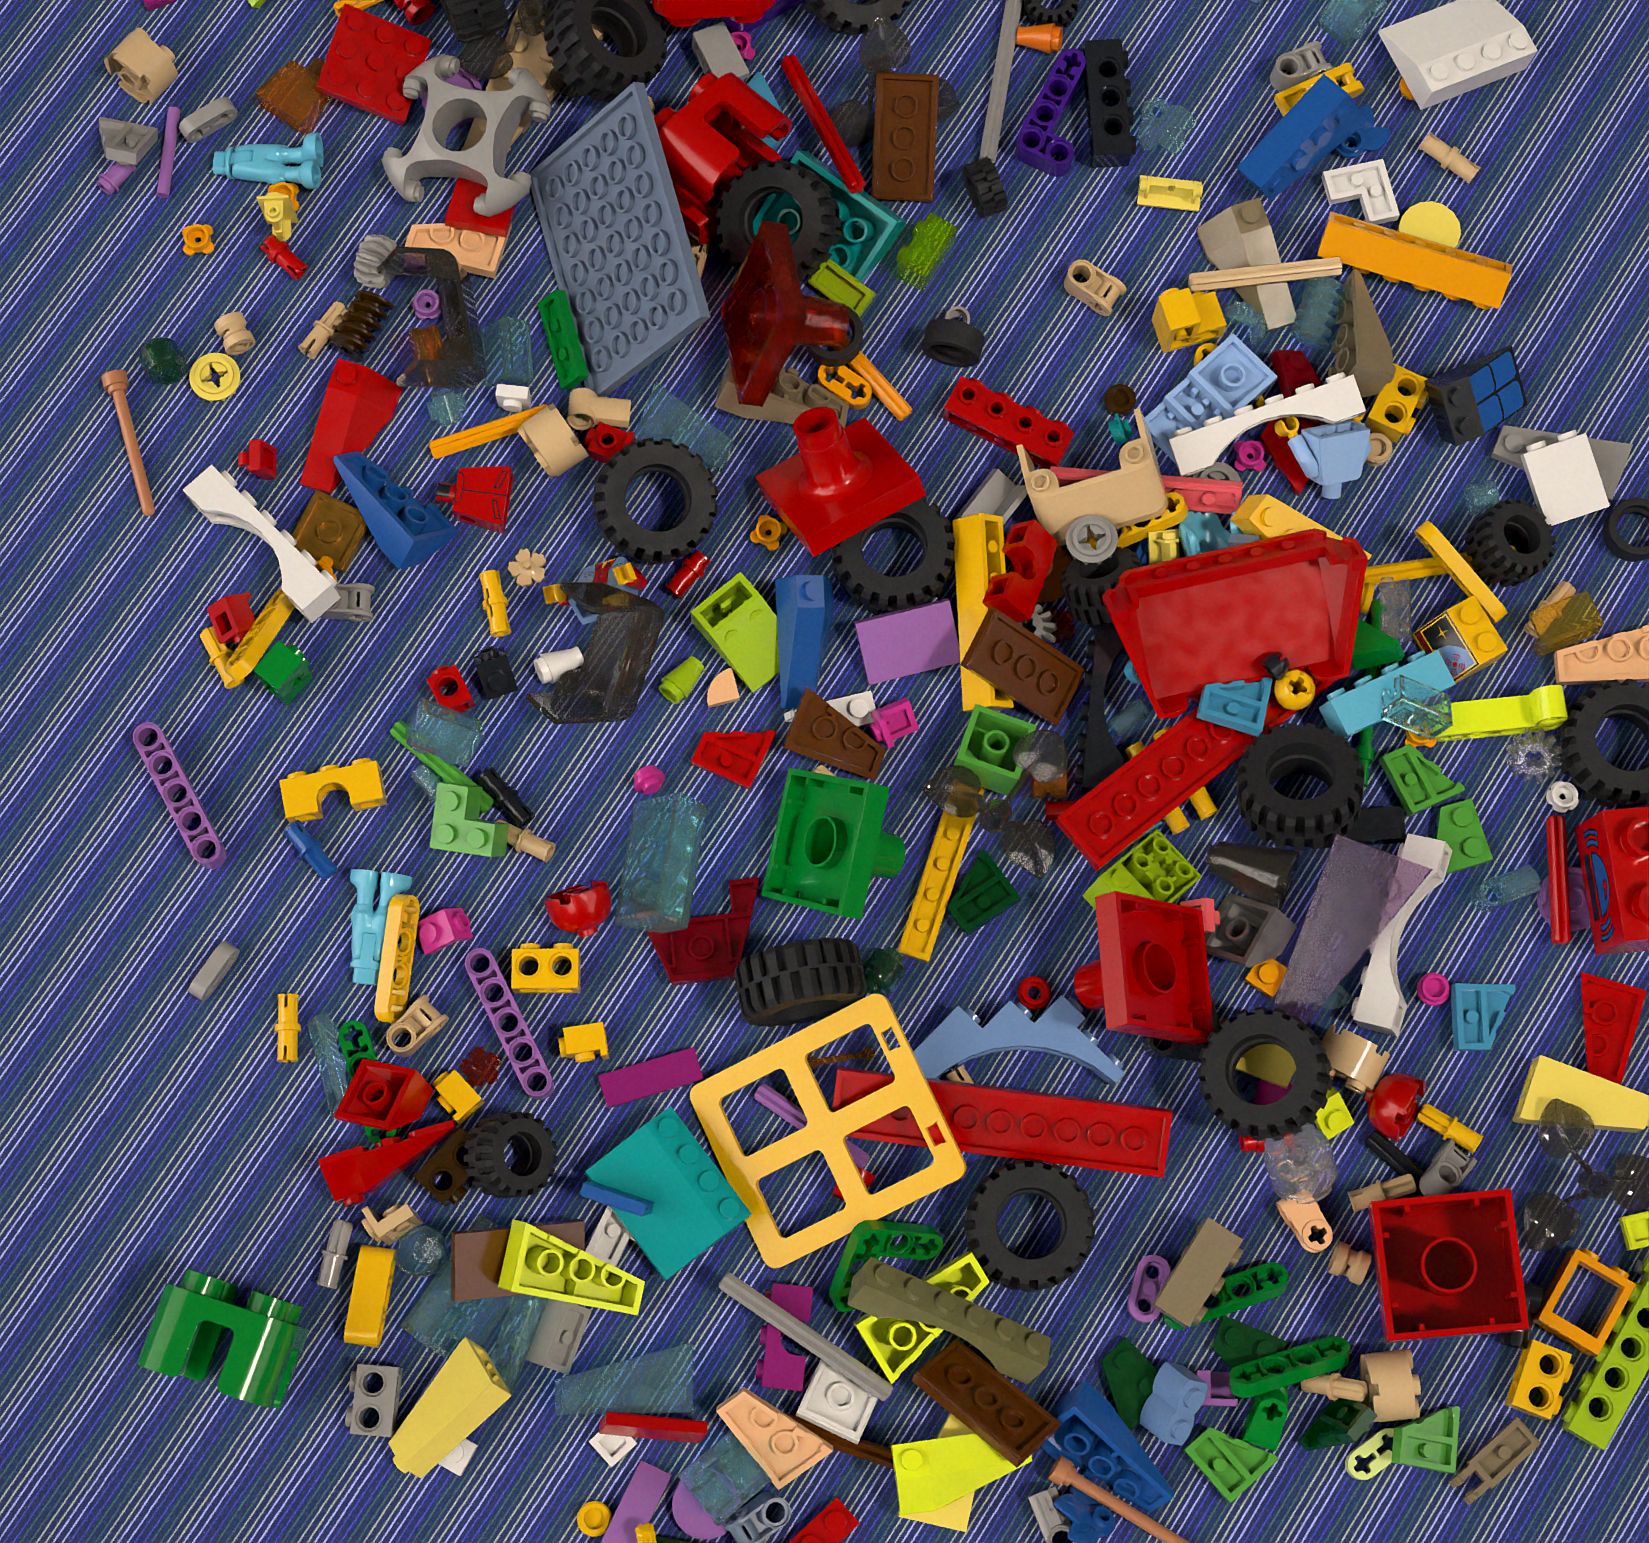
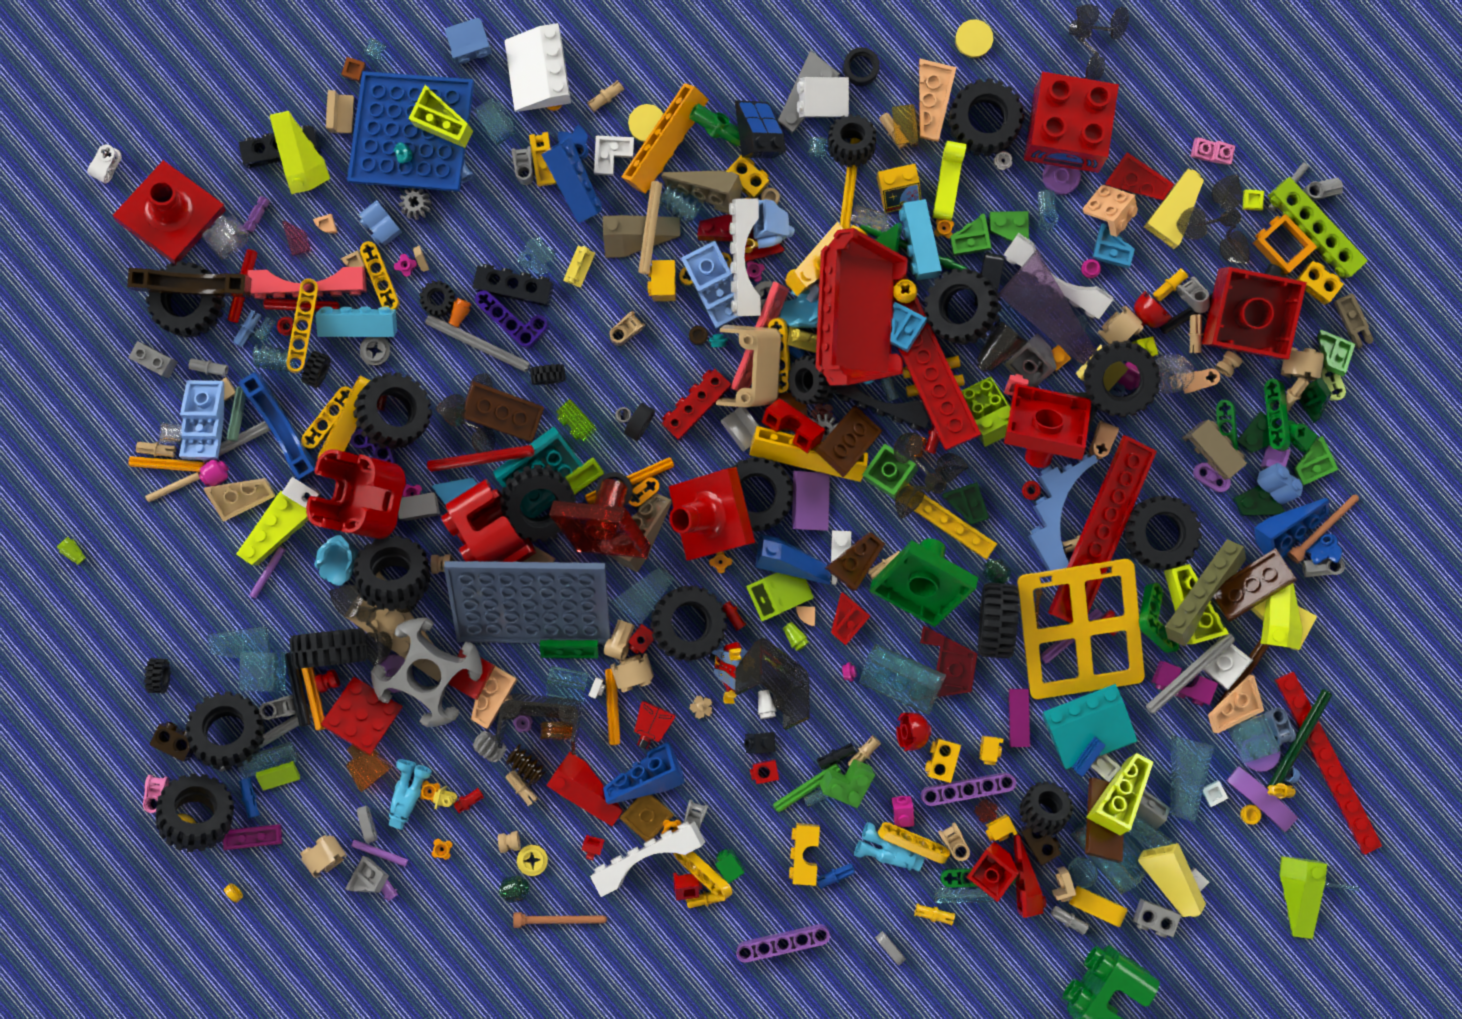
camera: 65 degrees left, 10 degrees up
clear light blue brick [405,698,483,767] -> none
clear light blue gear [426,387,467,426] -> none
yellow pin [479,570,511,637] -> none
red tile [599,1412,708,1444] -> none
dark pink bracket [870,697,919,749] -> none
light grey gear [1066,515,1118,565] -> none
clear light blue bracket [1222,301,1267,347] -> none
black hinge [1260,652,1290,681] -> none
clear light blue hinge [1380,674,1453,740] -> none
yellow beam [1414,520,1508,624] -> none
clear gear [1506,728,1562,783] -> none
red axle [1546,815,1571,944] -> none
none -> green piece [689,104,740,147]
none -> light nougat bracket [1083,185,1138,237]
none -> light nougat piece [1089,421,1119,459]

